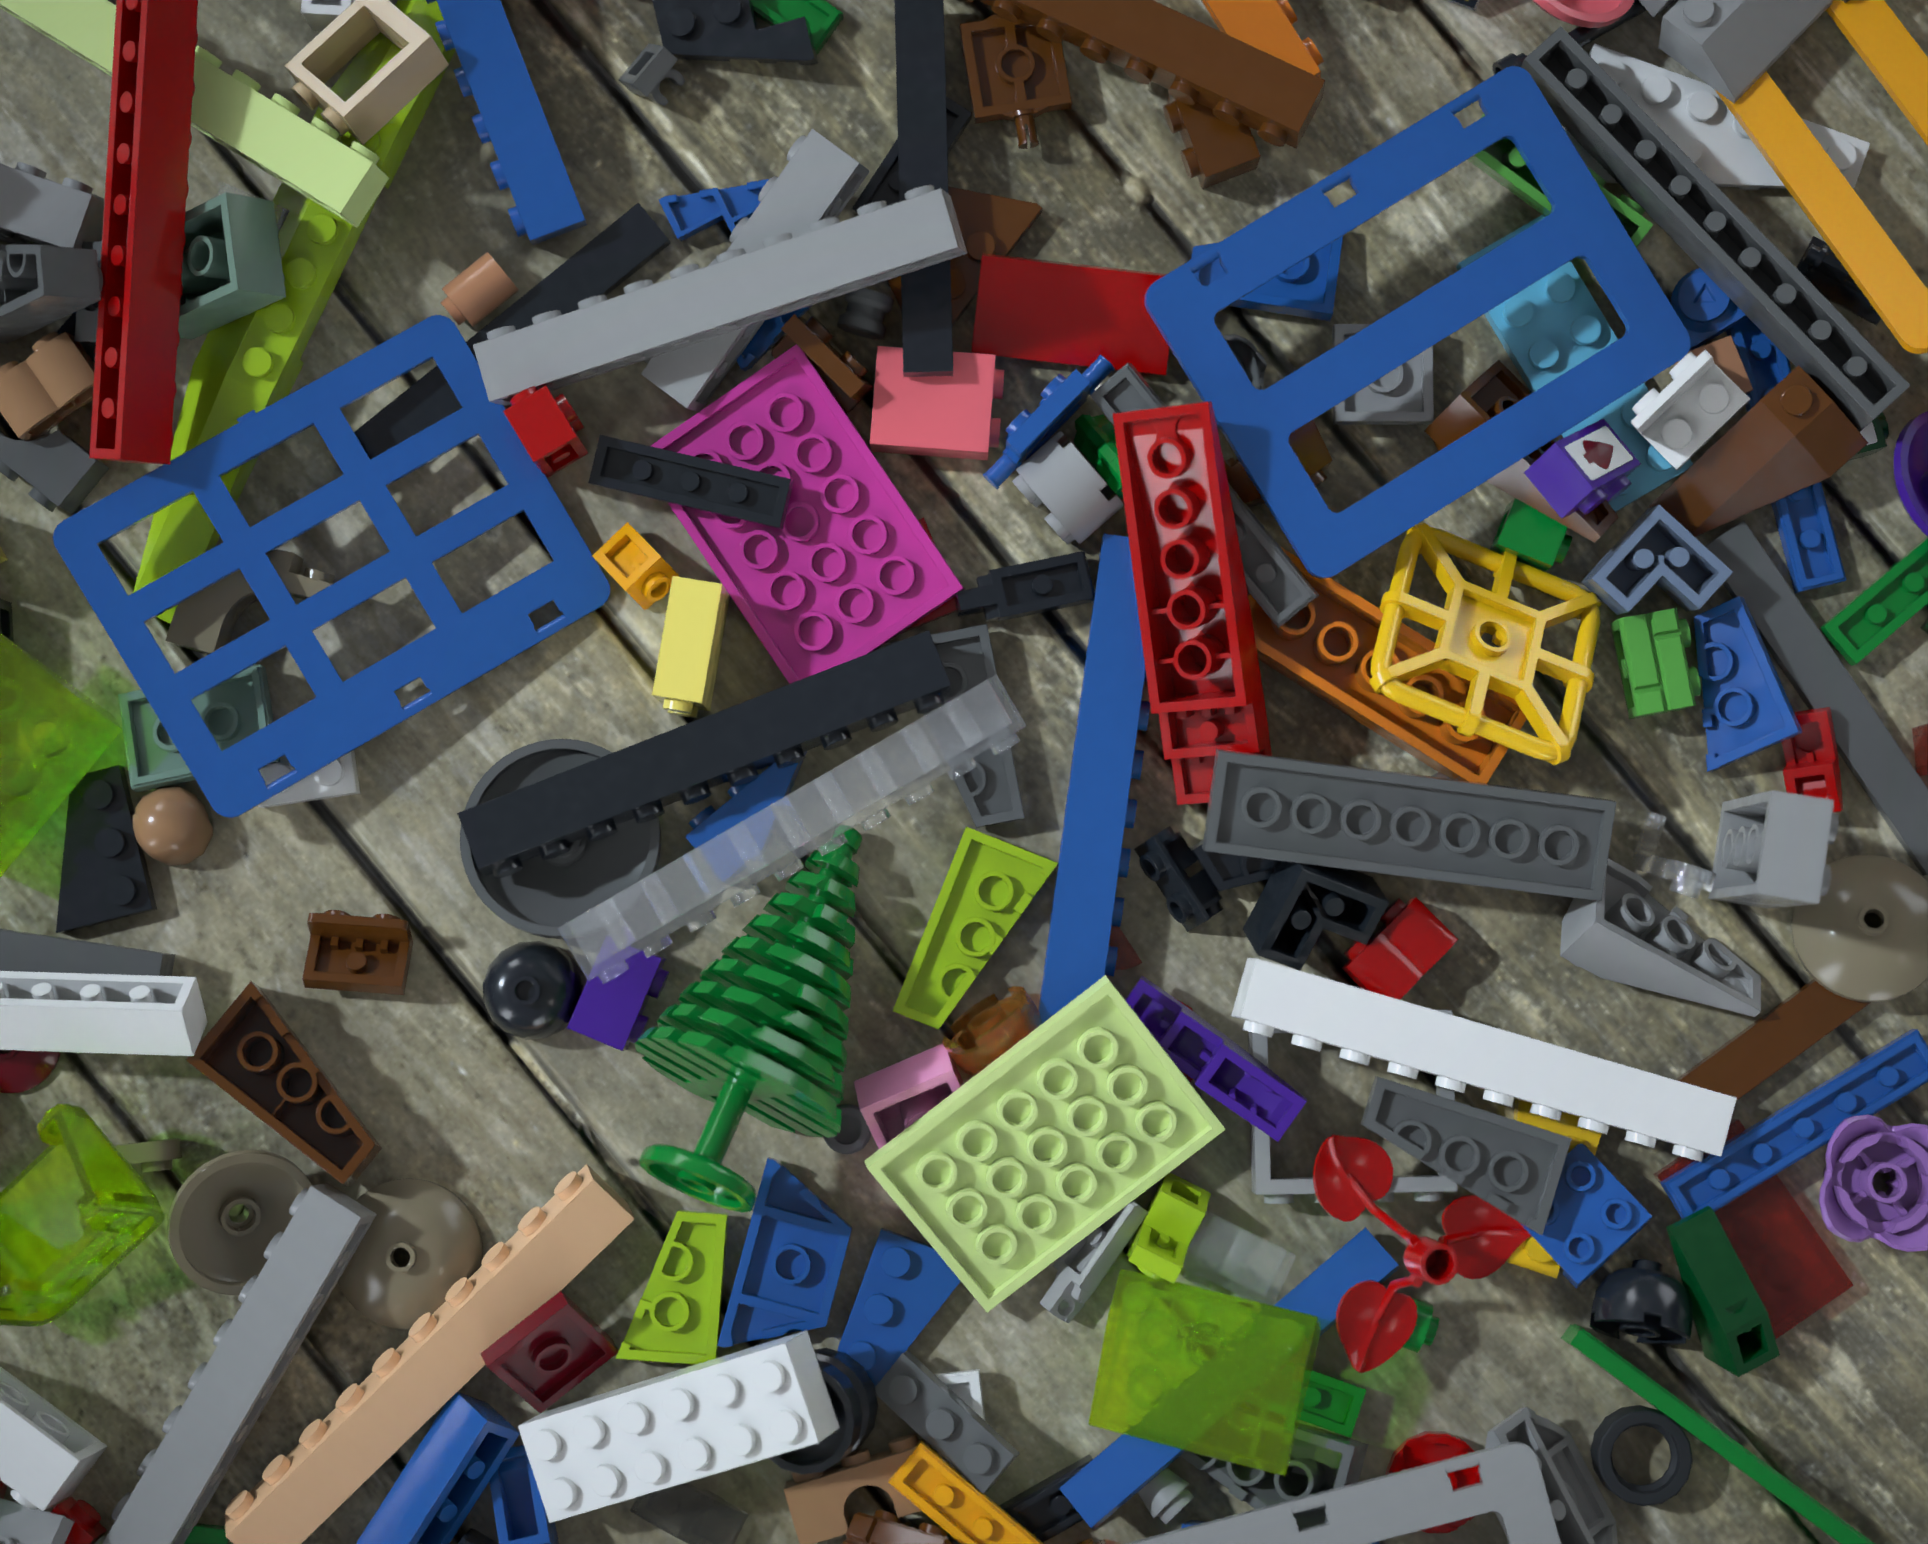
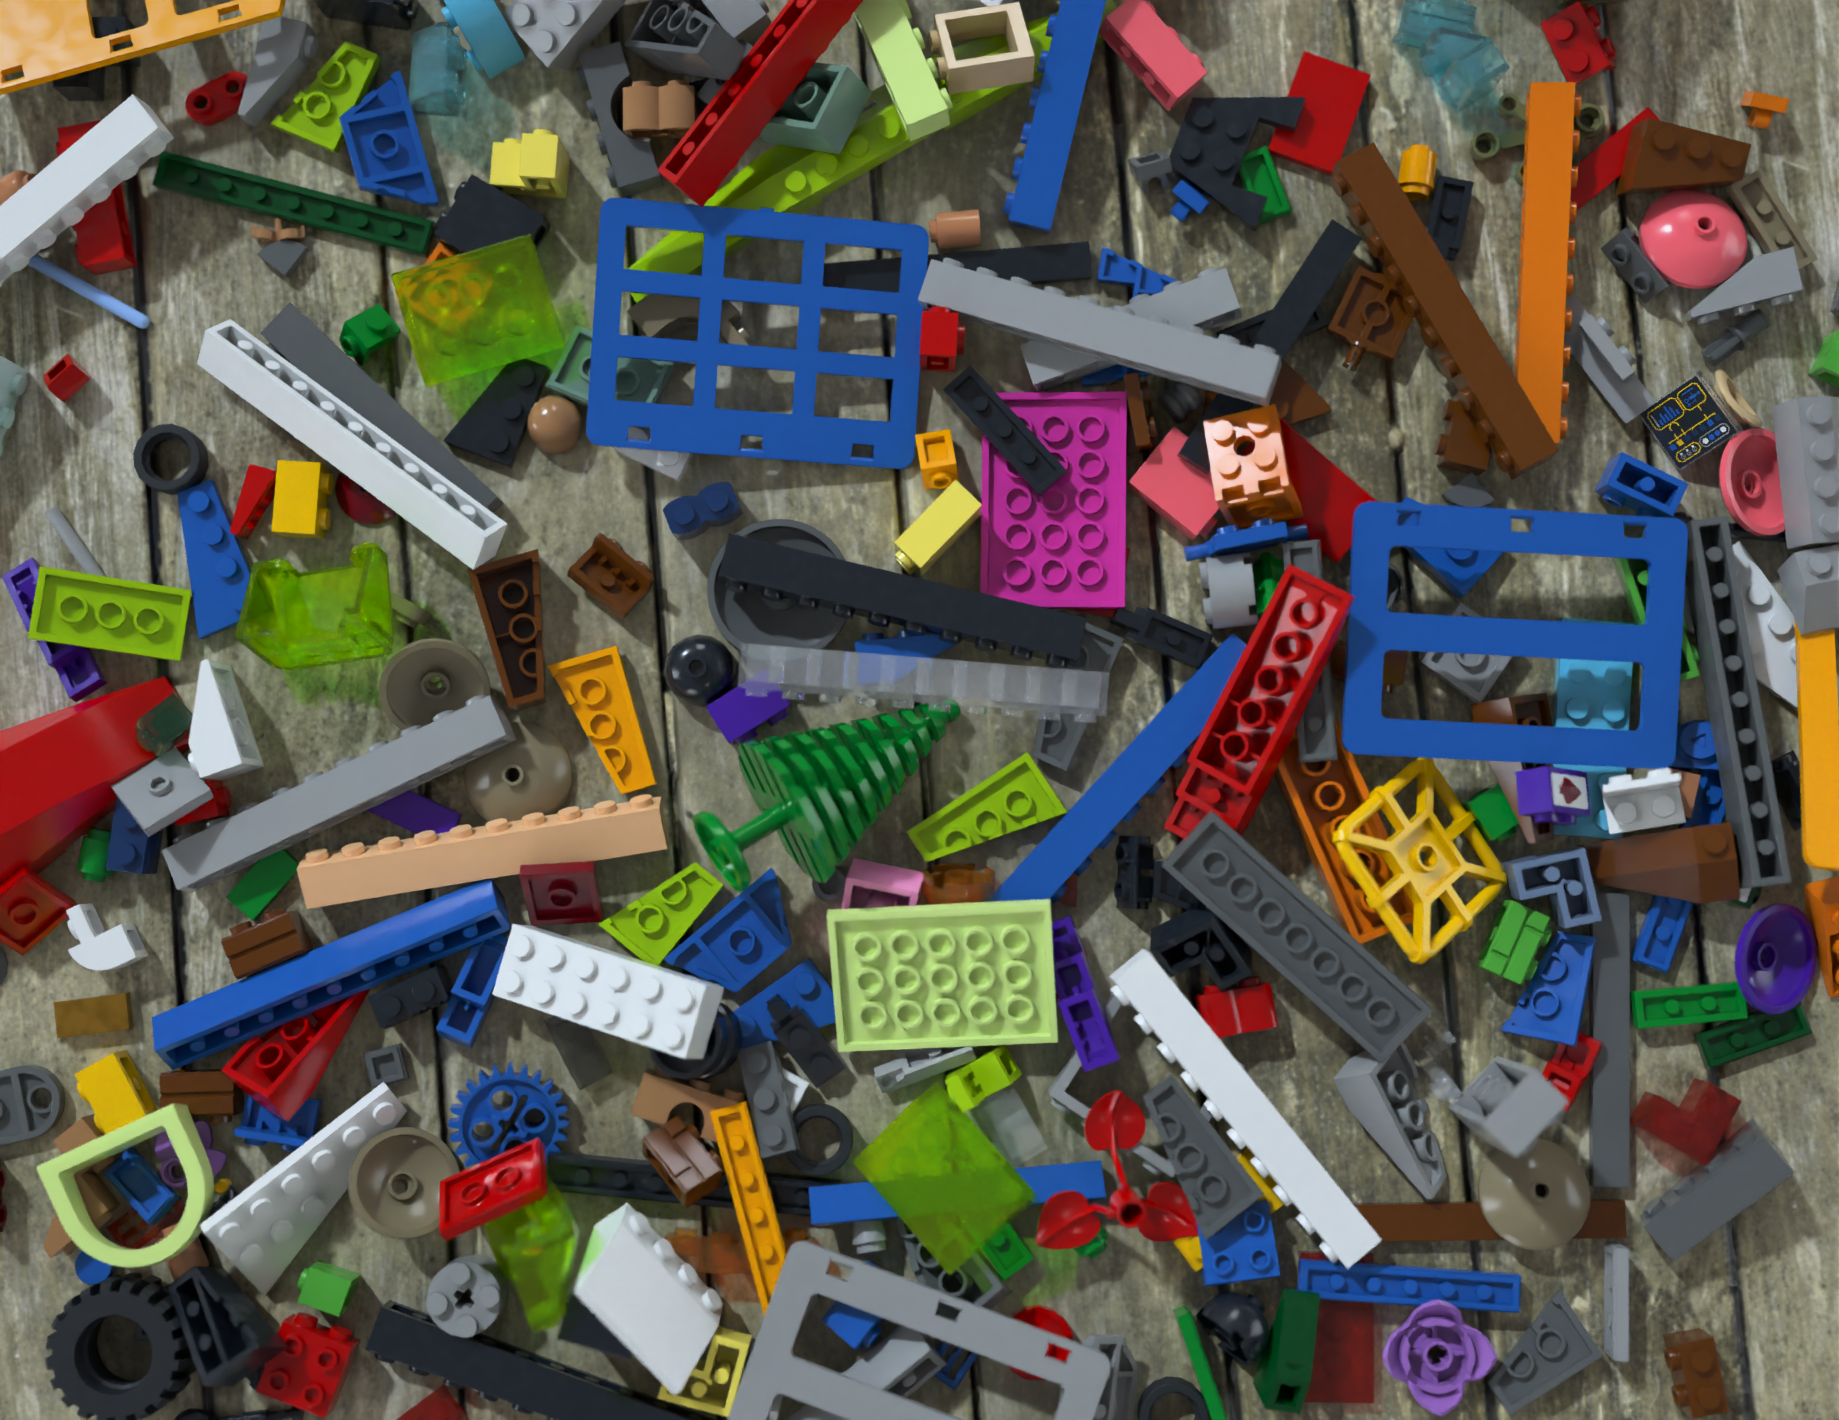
camera: 40 degrees right, 0 degrees up
none -> dark purple tile [367,790,463,834]
none -> light orange wing [547,646,658,795]
none -> dark blue brick [663,482,743,540]
none -> black hinge [766,993,846,1089]
none -> black tyre [786,1103,854,1176]
none -> blue tile [1170,180,1212,222]
none -> orange bracket [1203,404,1303,530]
none -> dark grey tile [1441,472,1494,507]
none -> blue brick [1594,452,1688,518]

